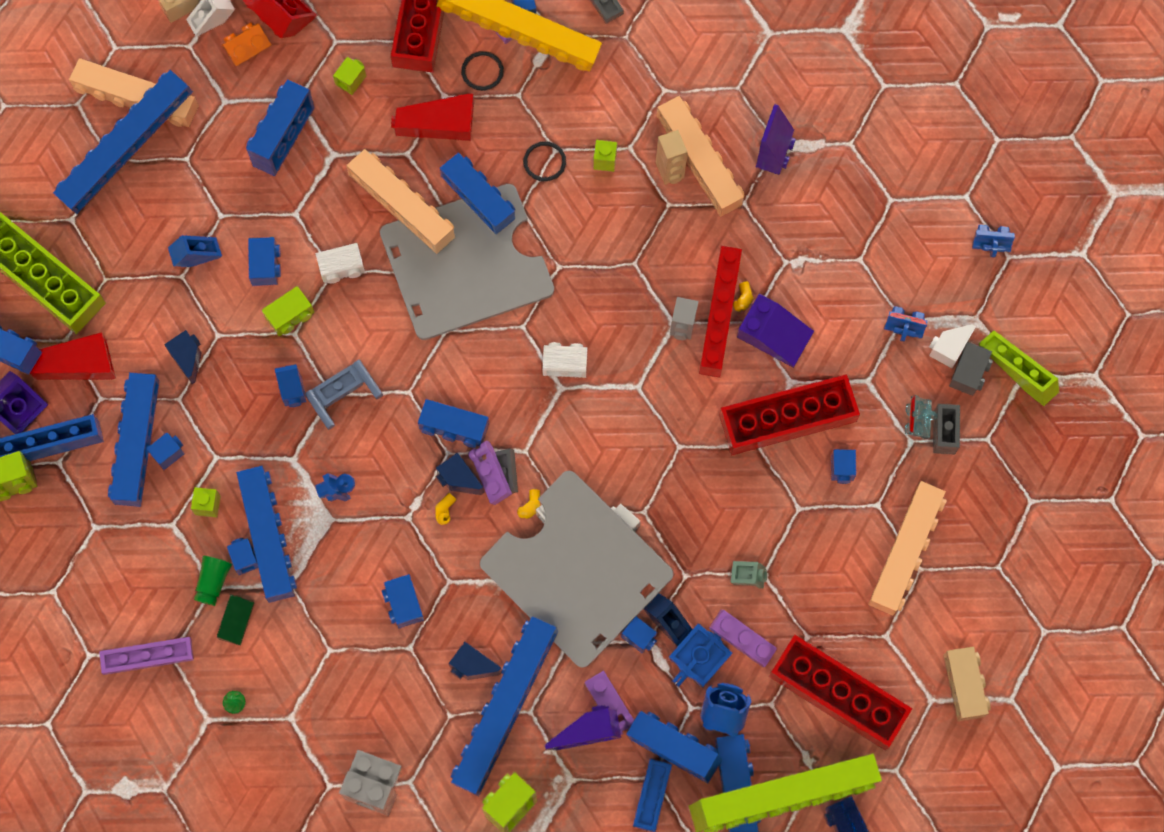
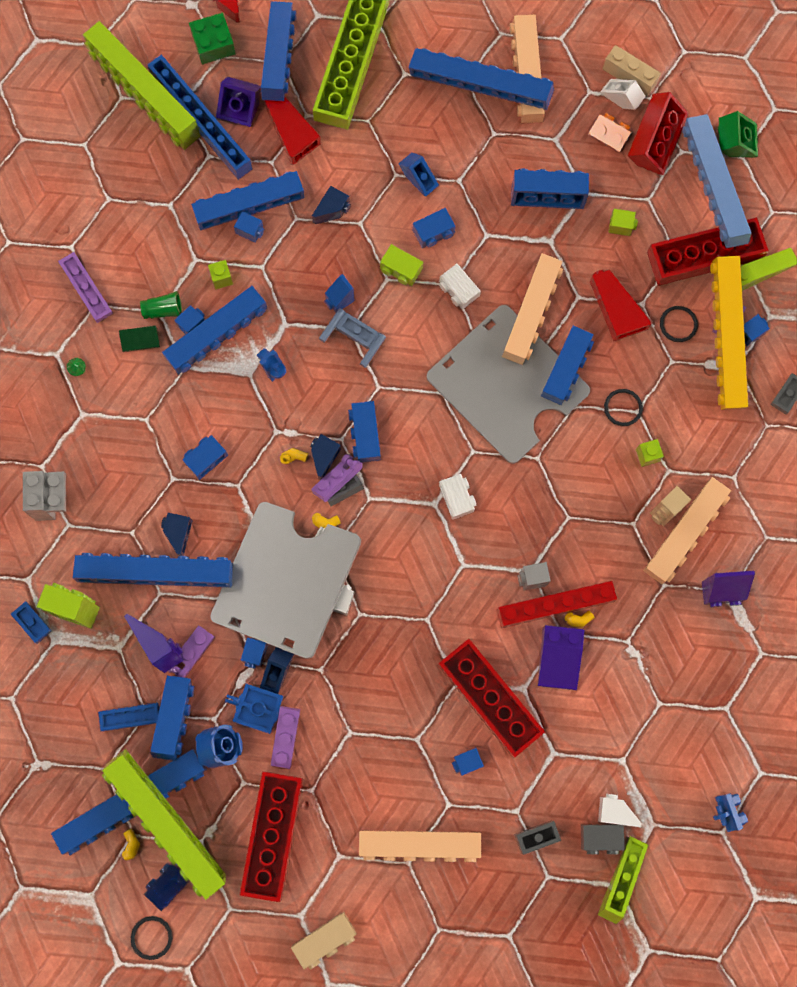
camera: 65 degrees right, 5 degrees up
sand green bracket [730,561,767,589] -> none
blue hips [884,306,928,342] -> none
clear light blue hips [905,395,937,439] -> none

